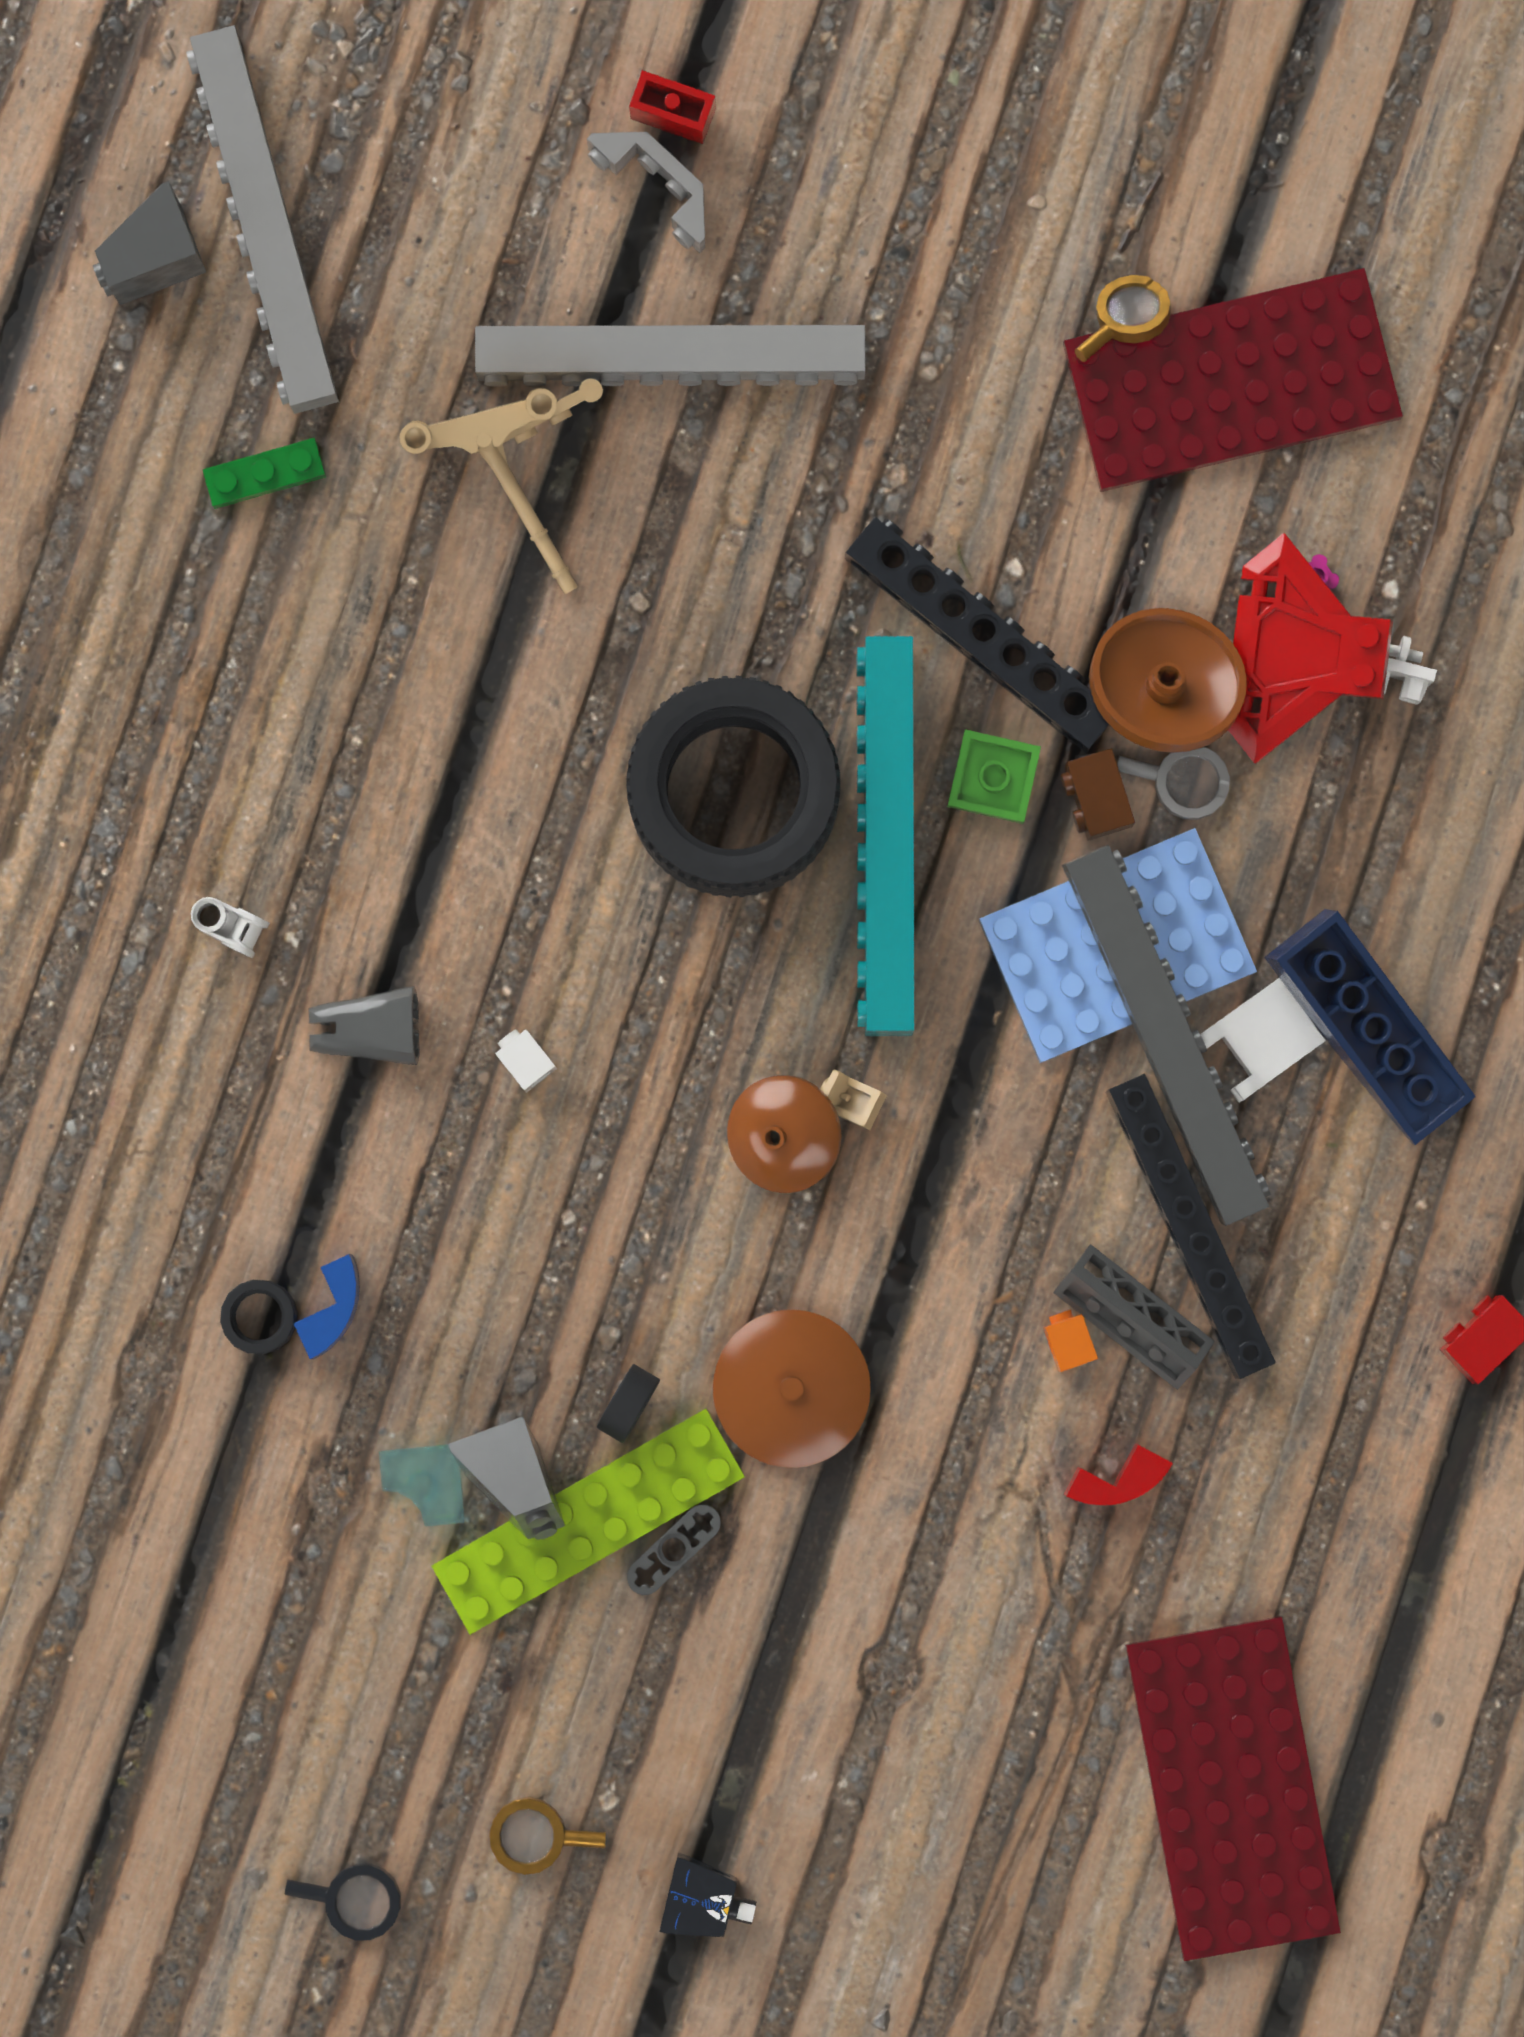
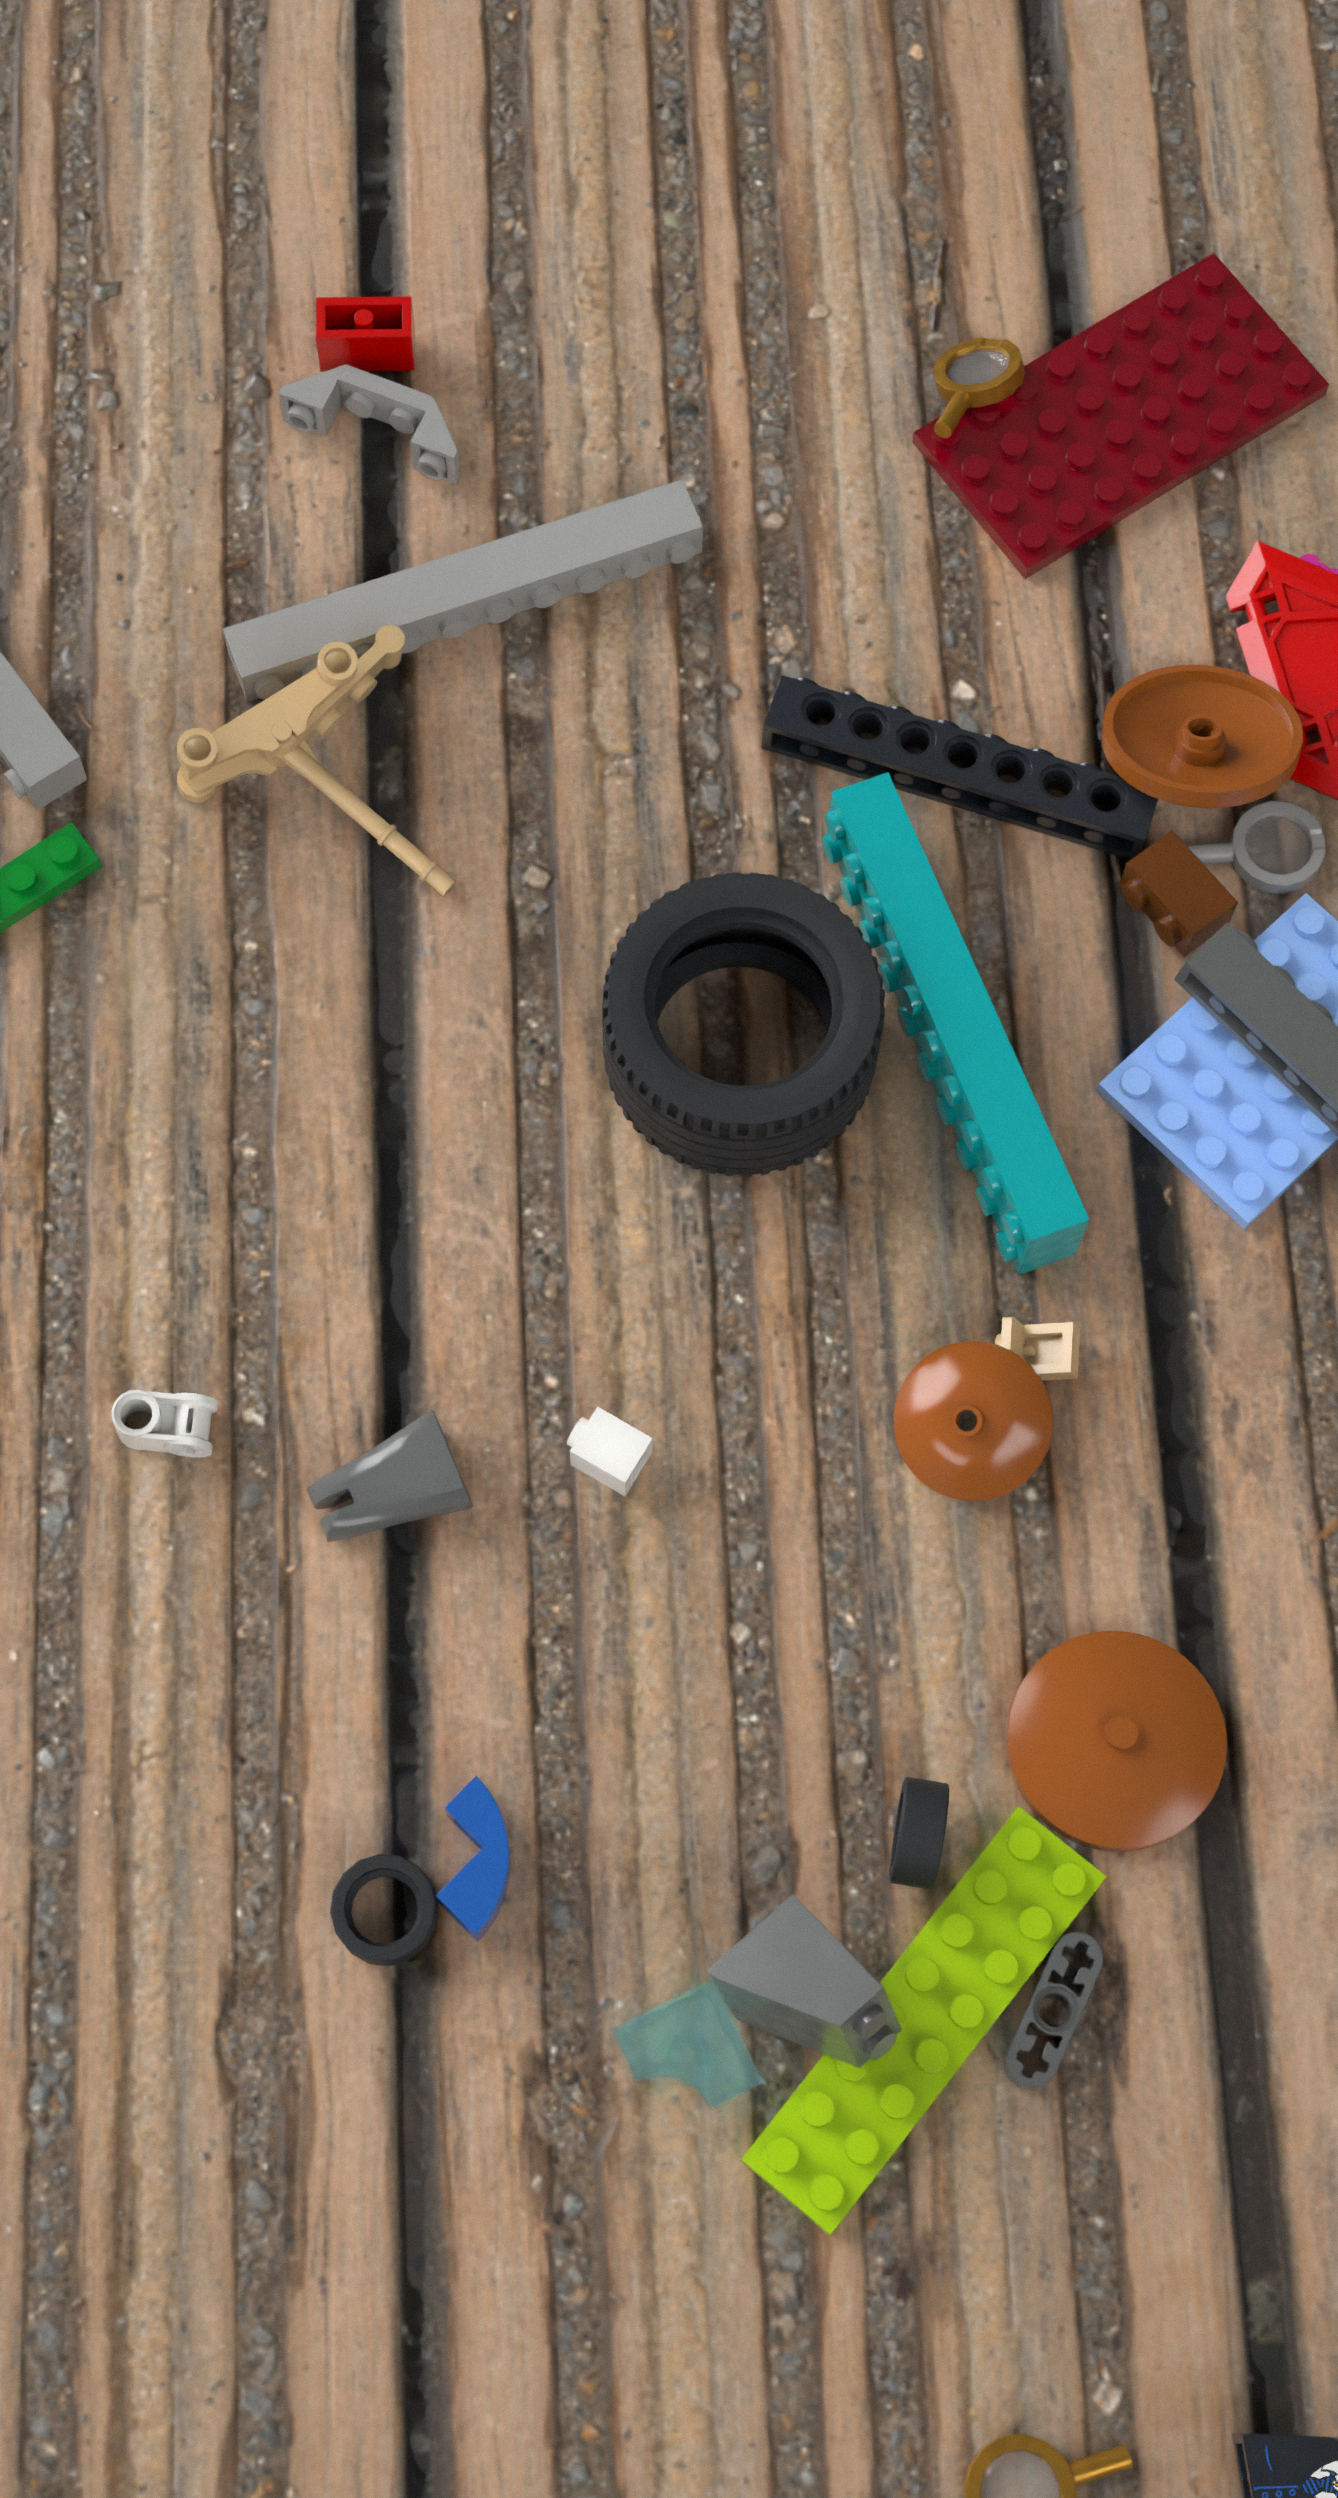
camera: 25 degrees left, 15 degrees down
bright green plate [947,729,1041,824] -> none

